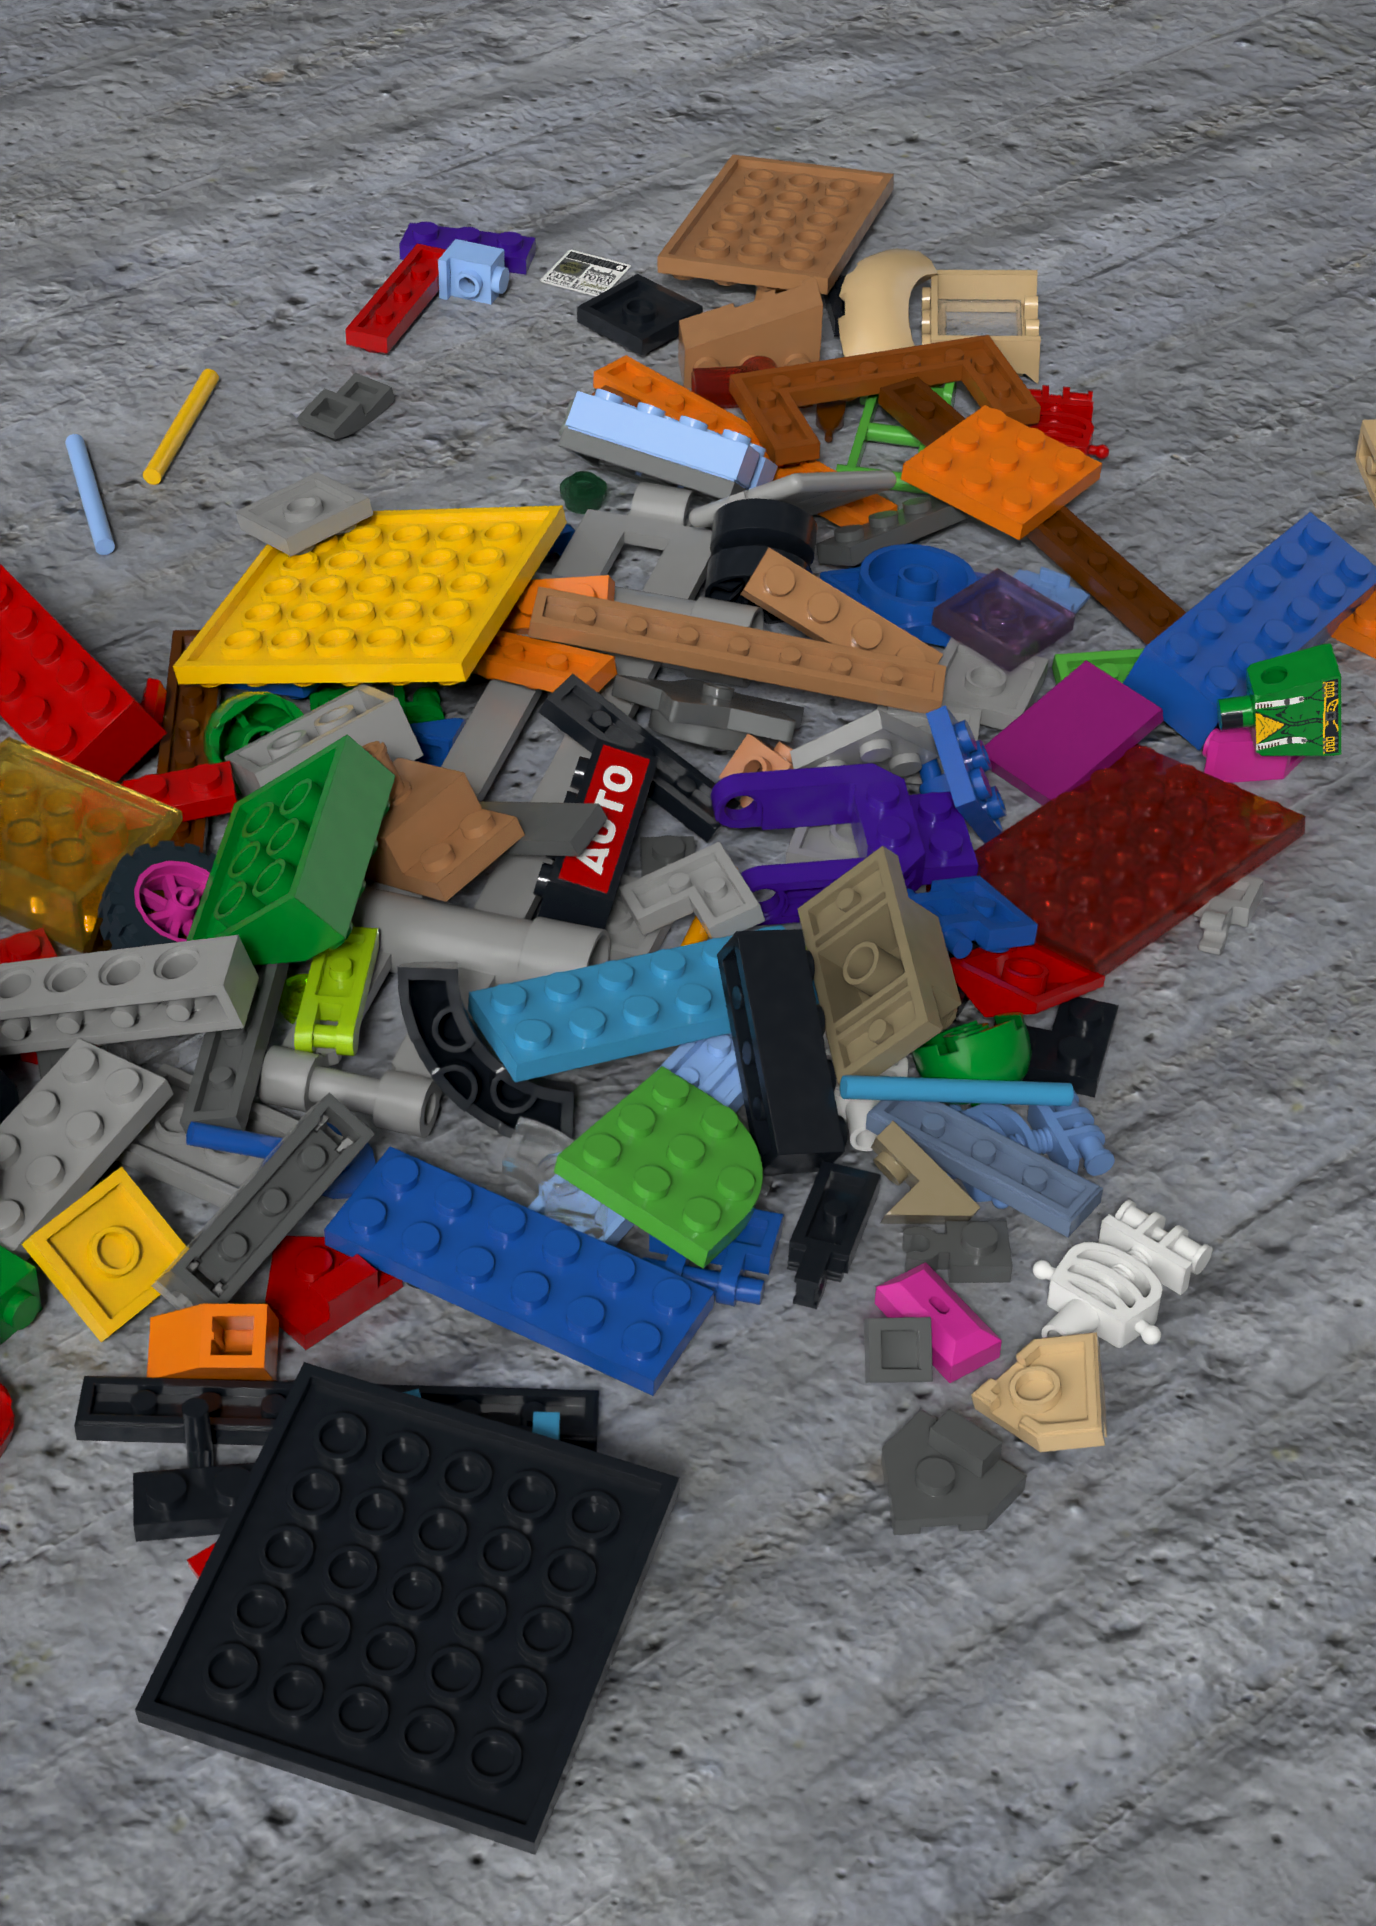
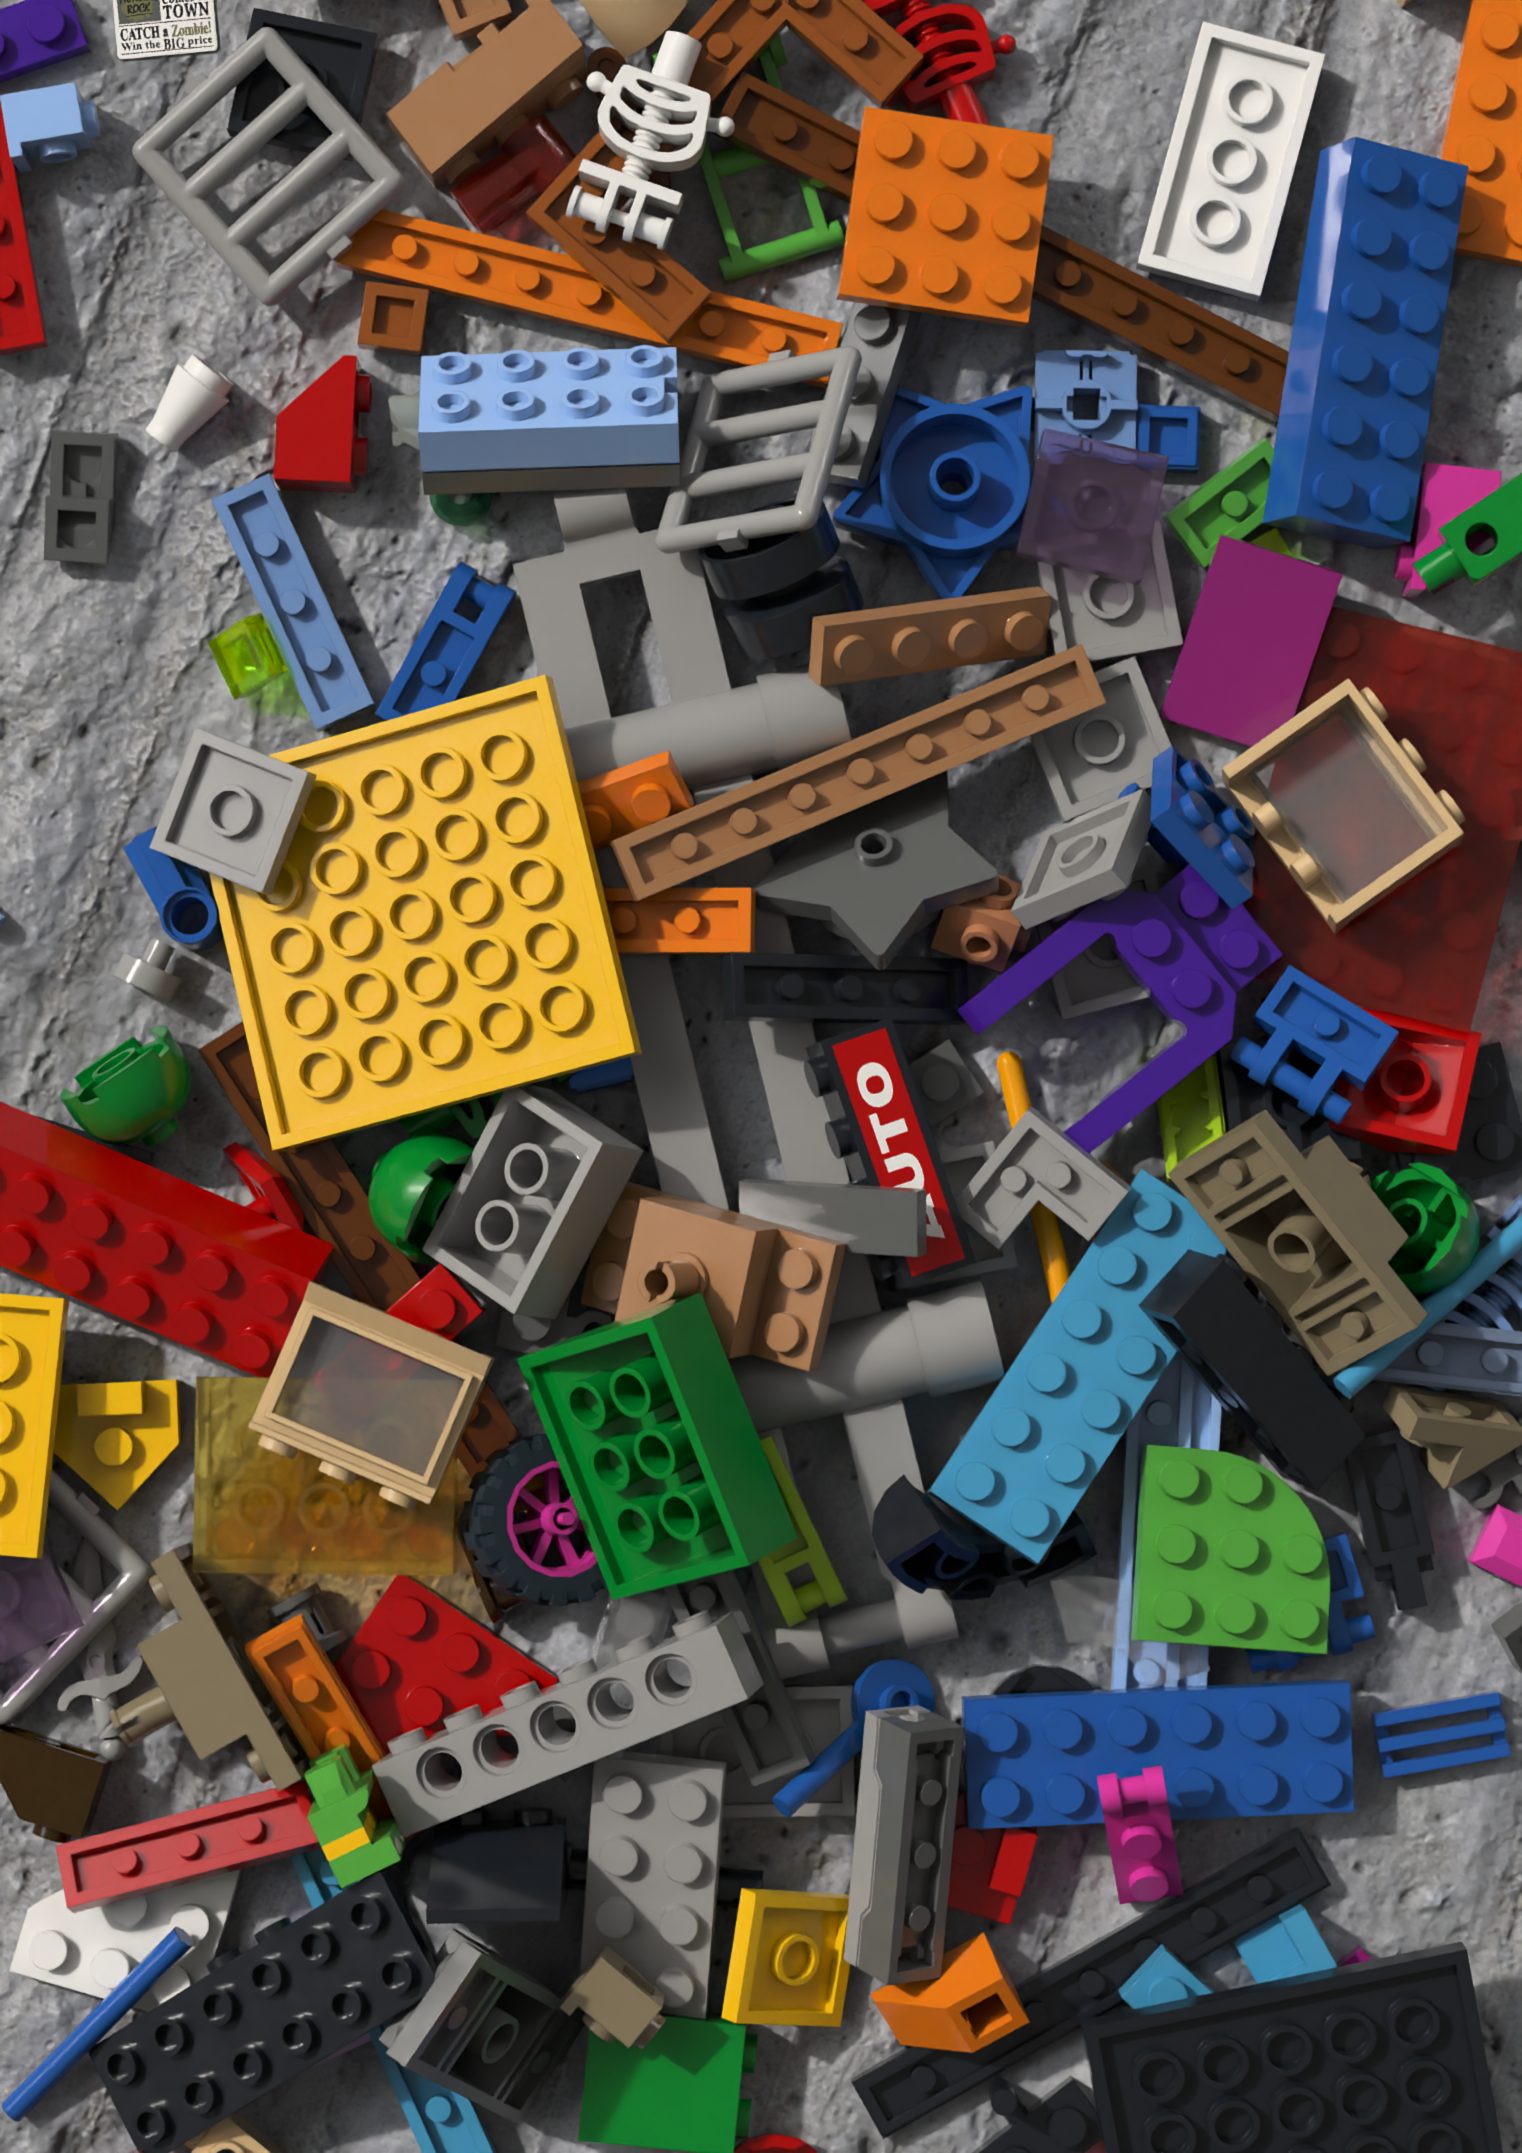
camera: 30 degrees left, 45 degrees up
none -> green cylinder [60,1026,192,1147]
none -> light grey tile [112,938,181,1003]
none -> blue piece [123,827,223,951]
none -> light grey bar [132,27,405,306]
none -> white cone [145,354,234,452]
none -> clear neon green plate [208,613,288,700]
none -> medium blue plate [211,473,376,733]
none -> window [248,1281,495,1510]
none -> red slope [273,355,372,493]
none -> white torso [566,31,735,251]
none -> dark pink plate [1097,1765,1183,1904]
none -> blue tile [1134,404,1201,474]
none -> white plate [1136,22,1325,302]
none -> window [1222,678,1465,934]
none -> blue tile [1370,1691,1511,1778]

